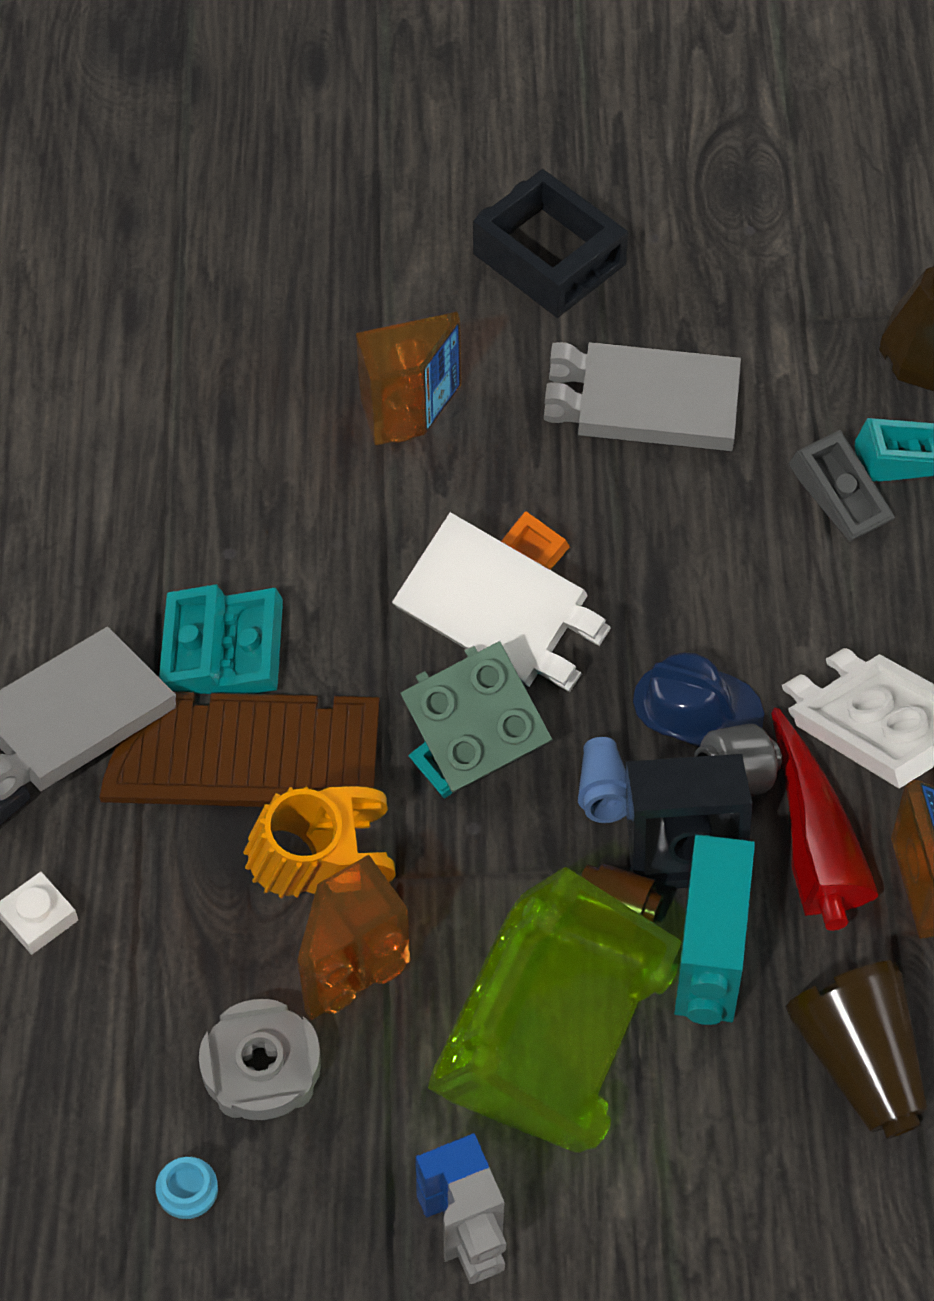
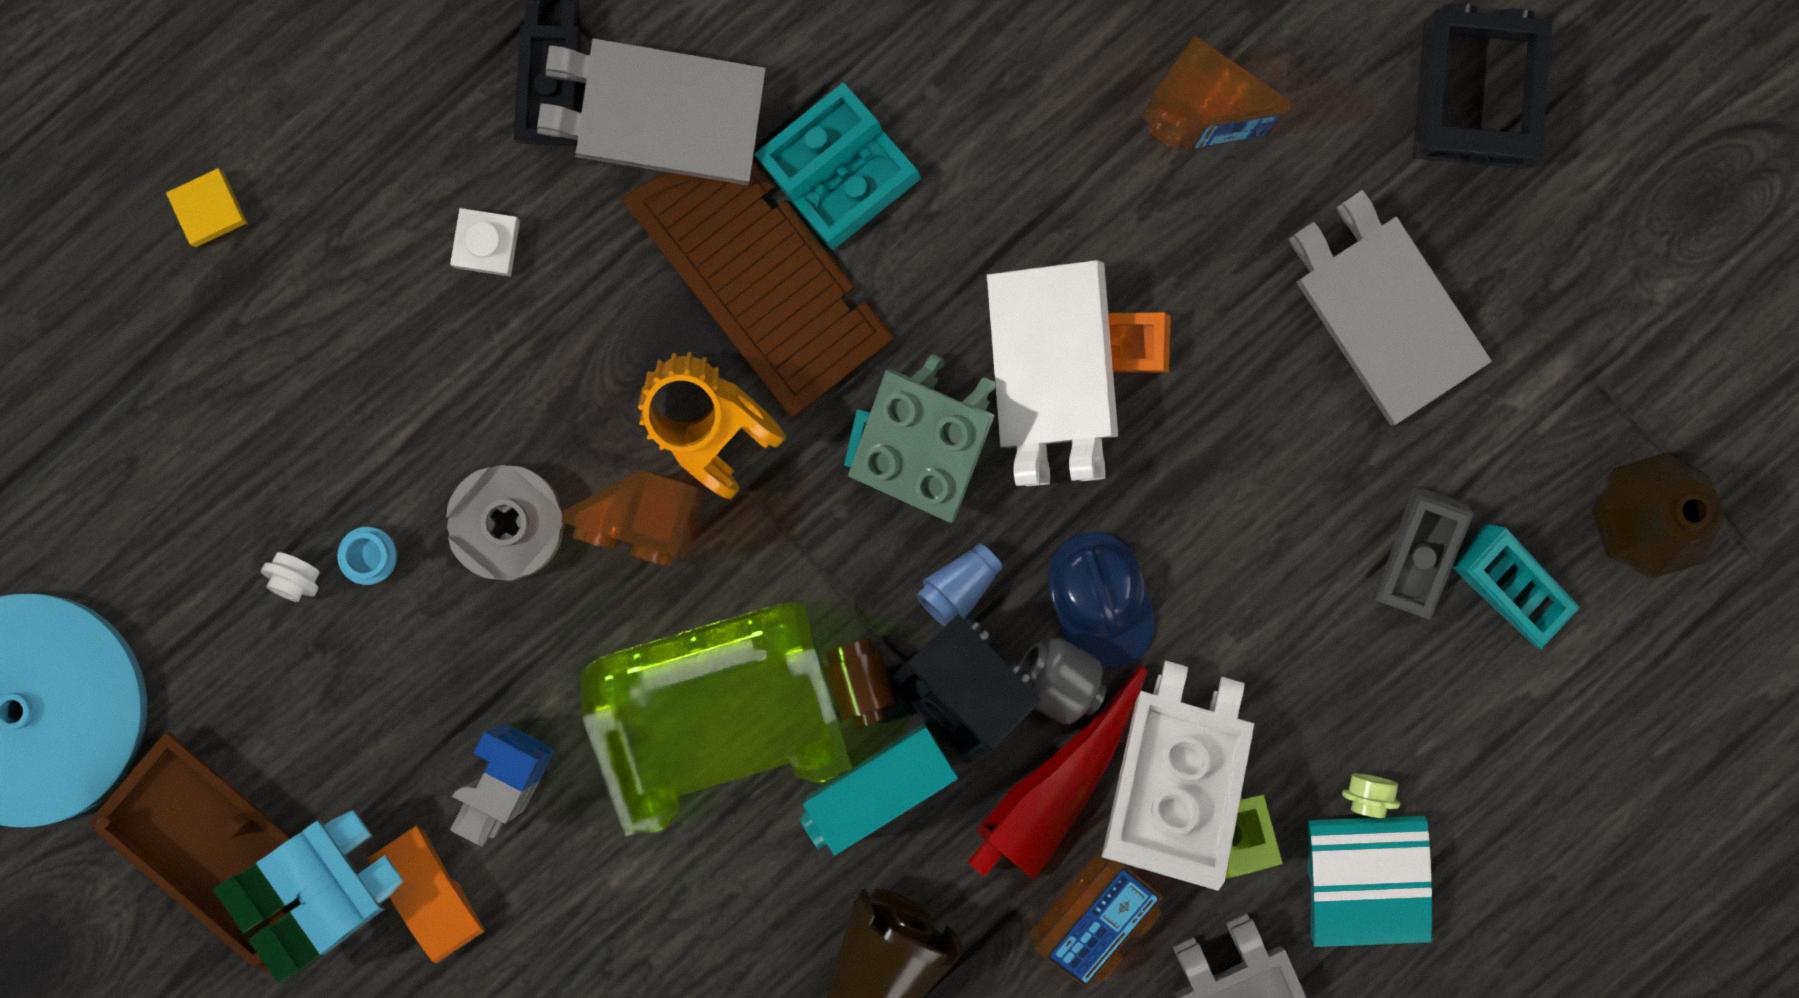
camera: 50 degrees right, 30 degrees up
none -> white plate [261,552,320,602]

